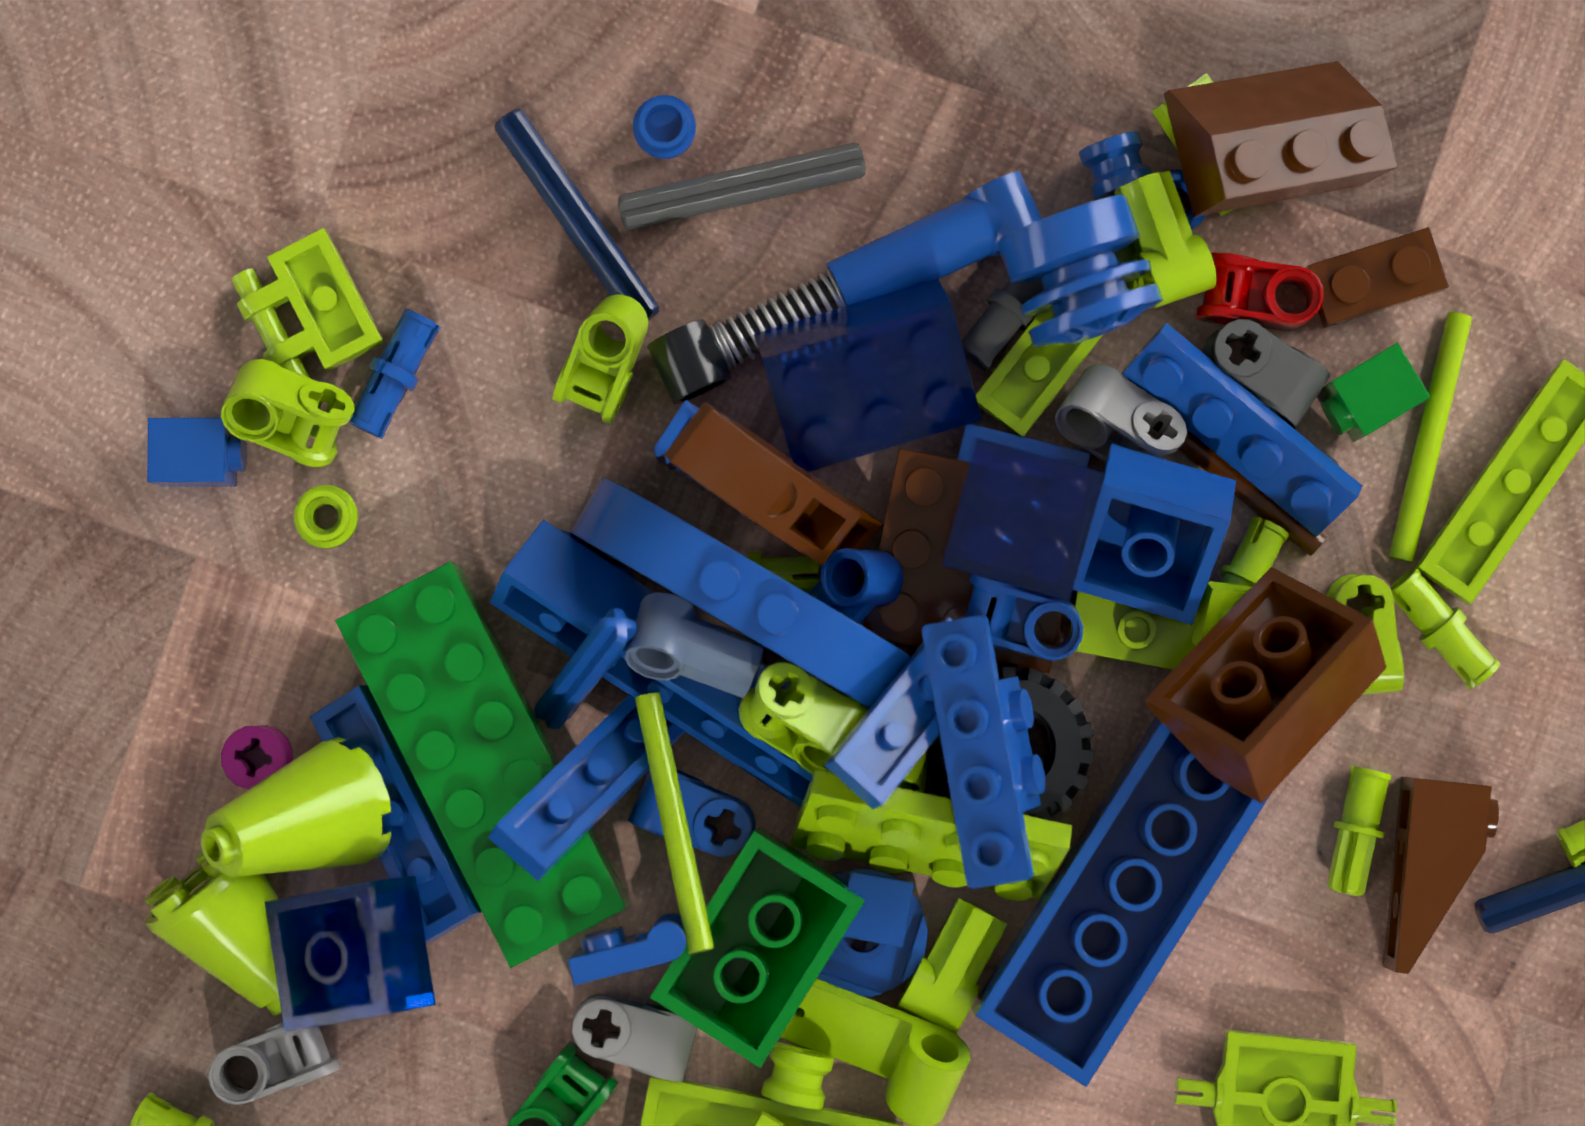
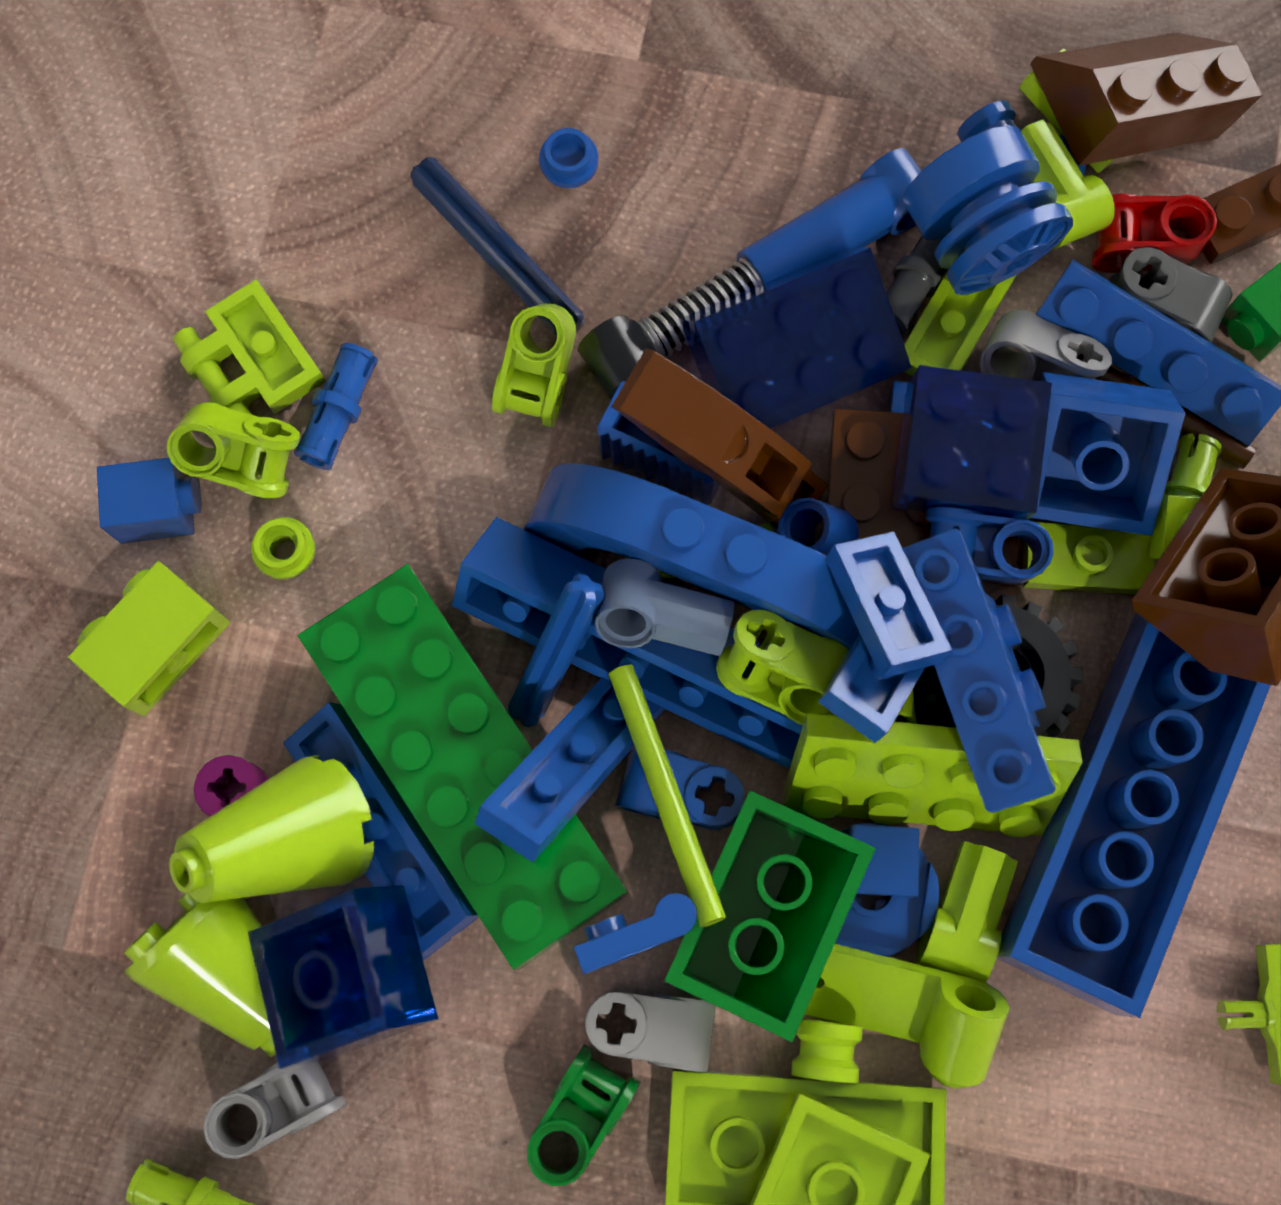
camera: 10 degrees left, 10 degrees down
dark grey axle [618,143,866,230] -> none
none -> lime brick [68,560,231,717]
none -> plate [825,532,952,679]

